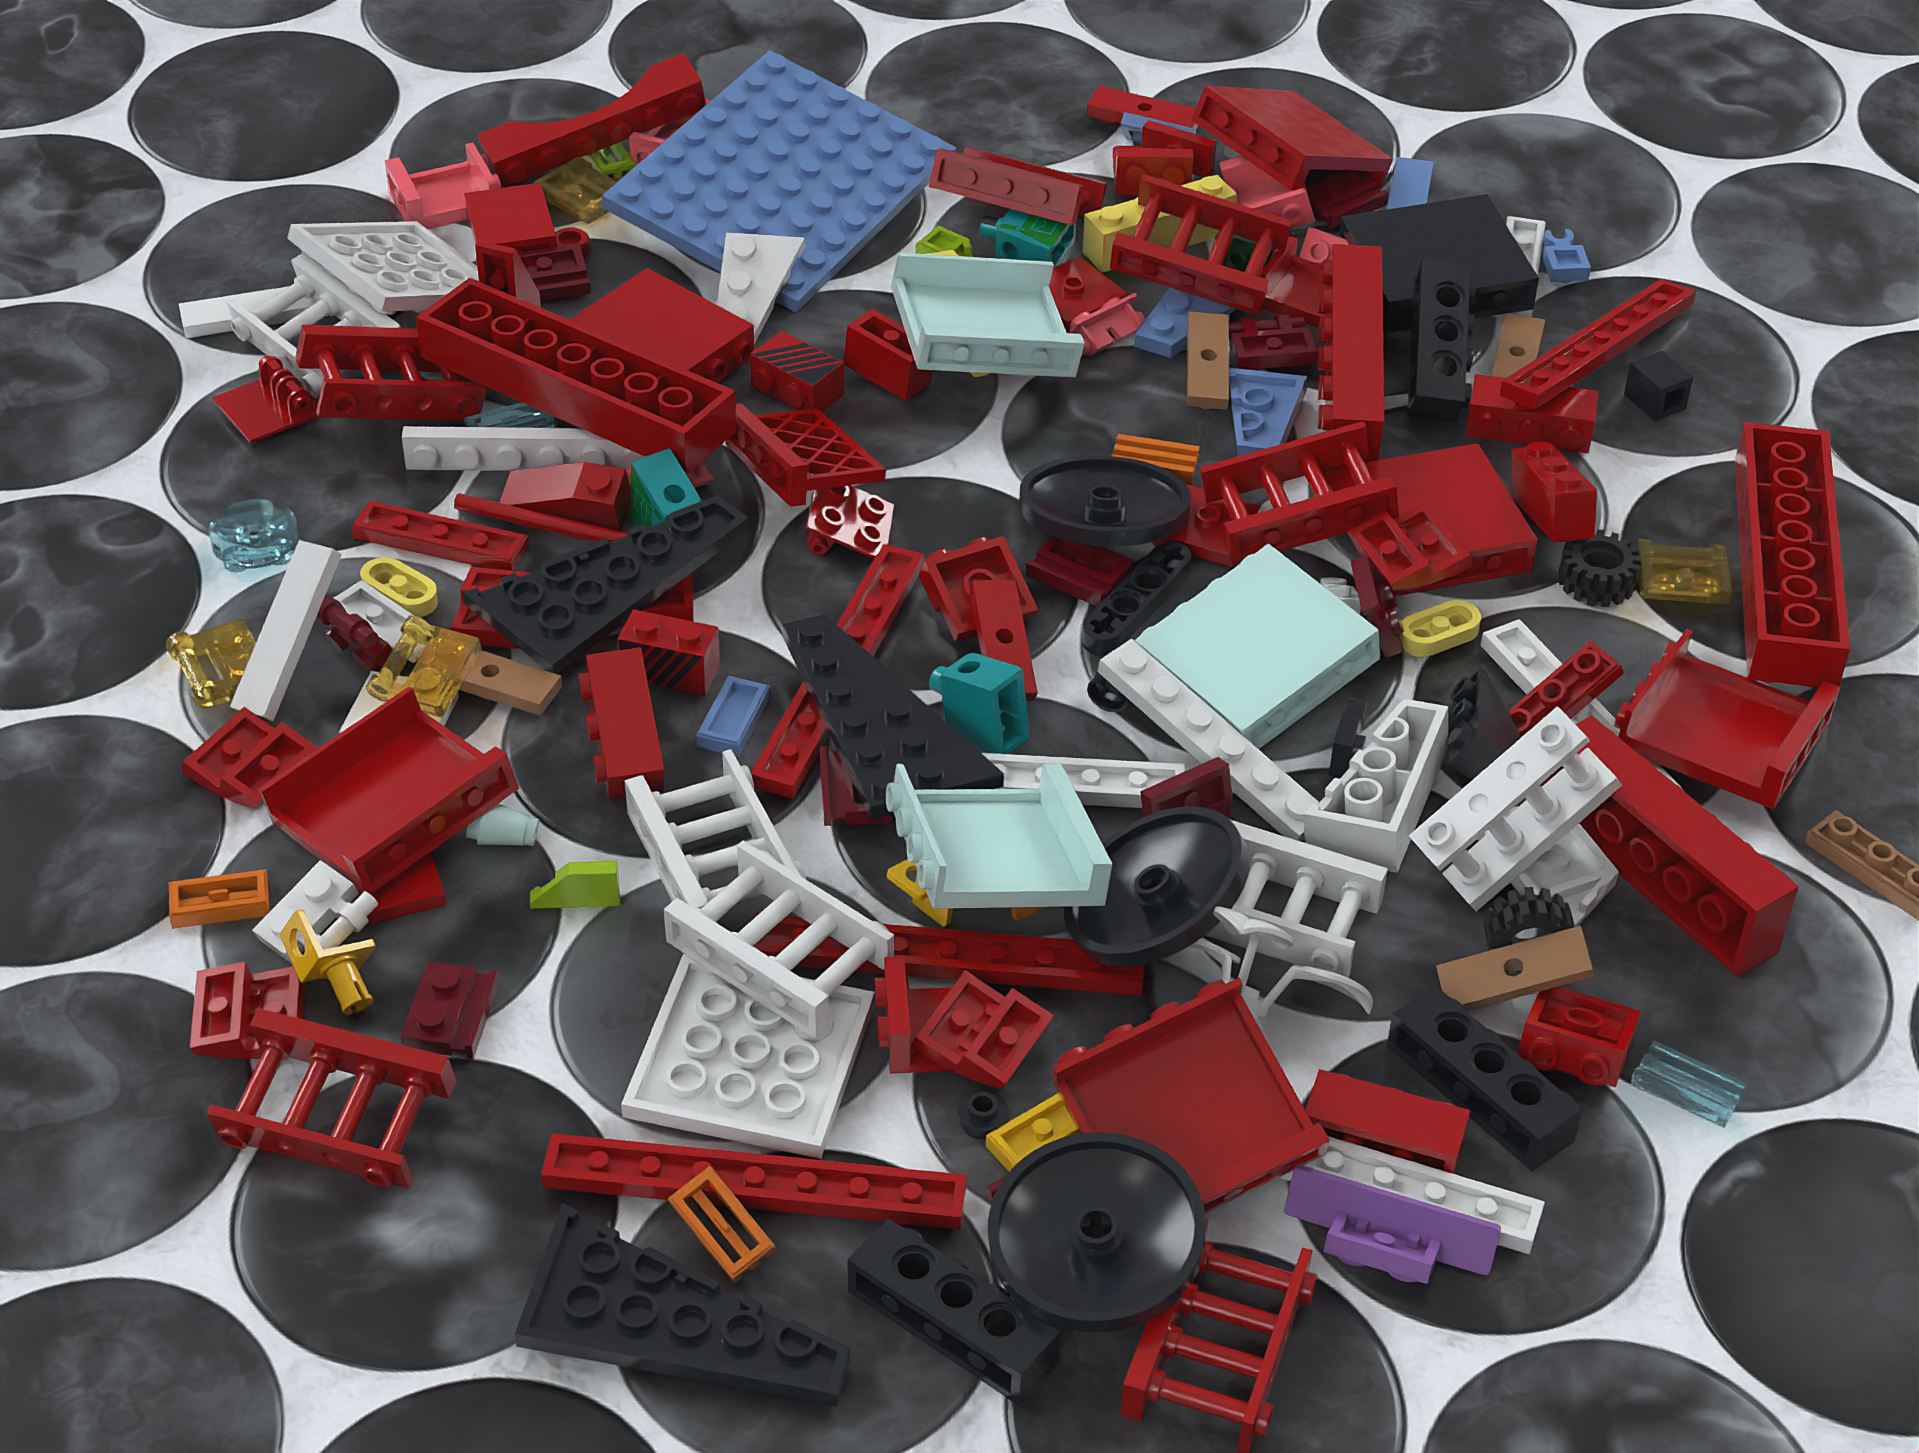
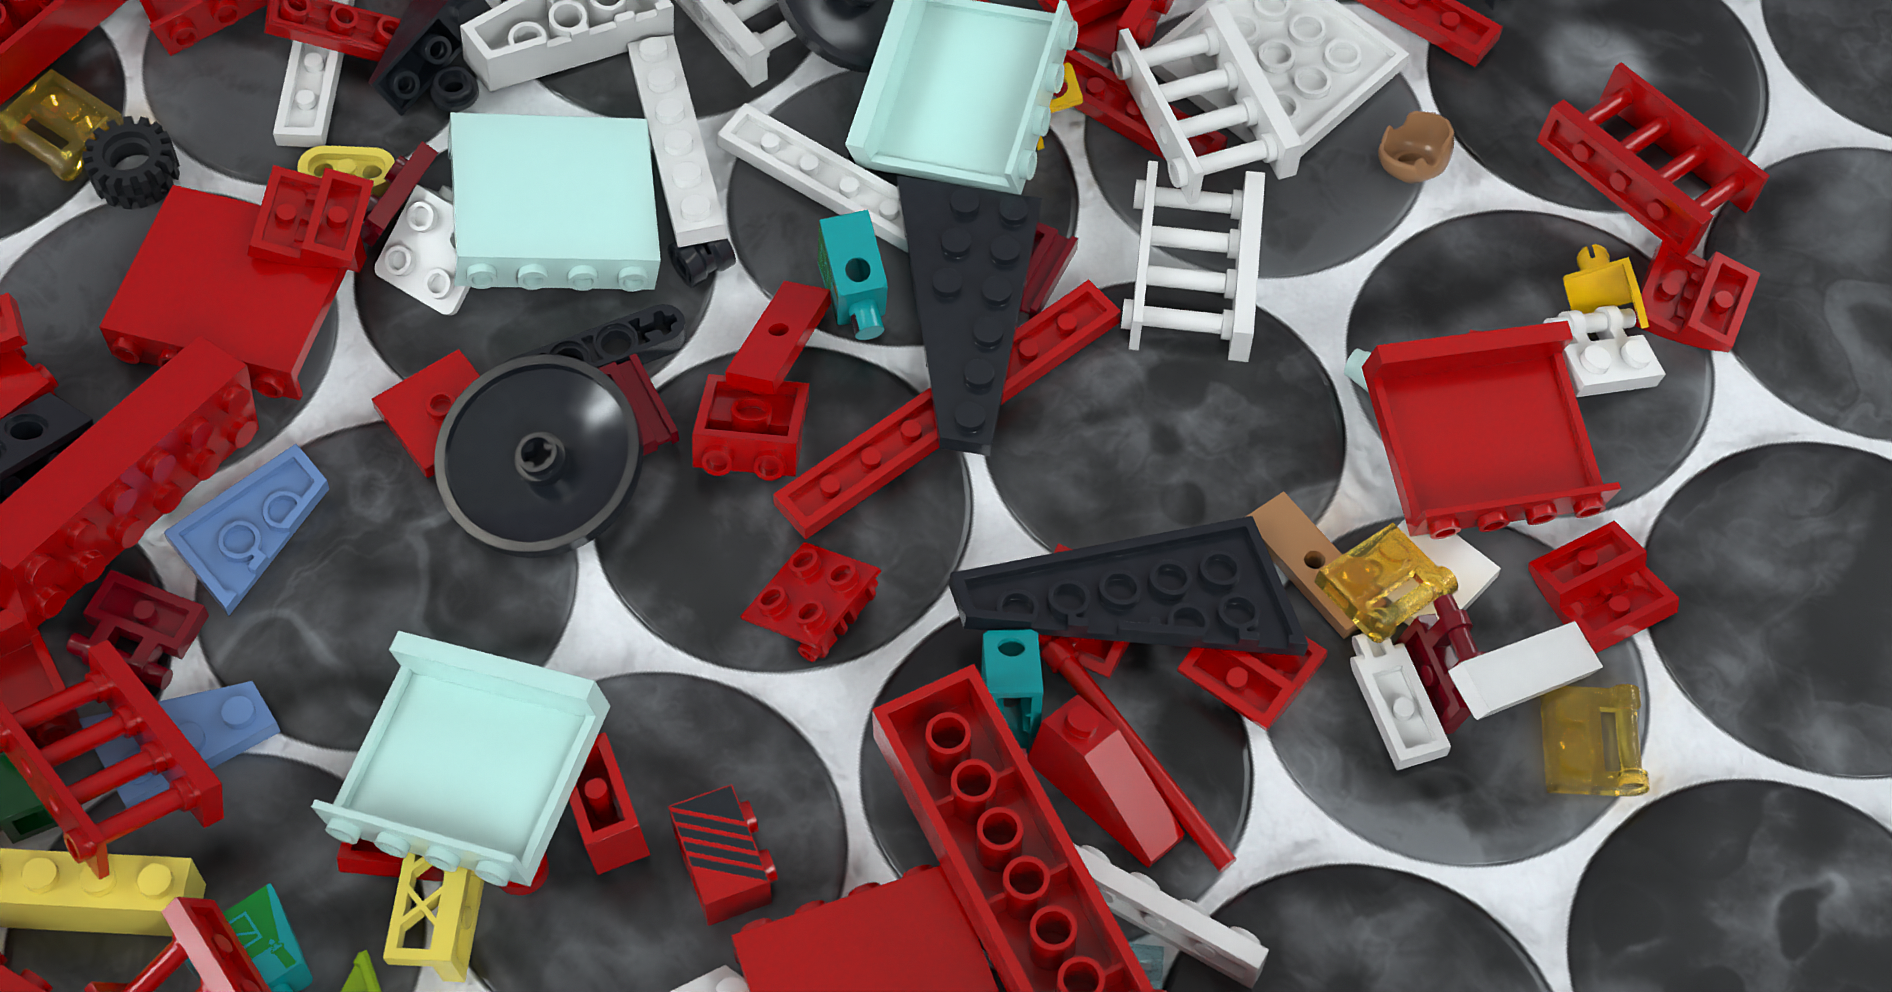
camera: 150 degrees left, 15 degrees up
orange tile [168,869,271,929] -> none
clear light blue plate [209,499,299,573] -> none
red tile [351,501,529,571] -> none
light yellow plate [360,557,438,618] -> none
dark red plate [401,962,499,1059] -> none
lime tile [530,861,620,909] -> none
red wedge [578,647,664,799] -> none
red brick [618,609,720,696] -> none
medium blue tile [696,676,771,757] -> none
red fence [725,404,886,507] -> none
red plate [1049,256,1129,333] -> none
coral hinge [1068,293,1145,356] -> none
orange tile [1111,434,1200,484] -> none
dark red plate [1140,757,1235,821] -> none
medium nougat tile [1186,311,1229,410] -> none
red fence [1200,421,1399,565] -> none
black plate [1329,697,1367,778] -> none
red brick [1510,441,1597,543] -> none
none -> medium nougat hair [1378,111,1454,184]

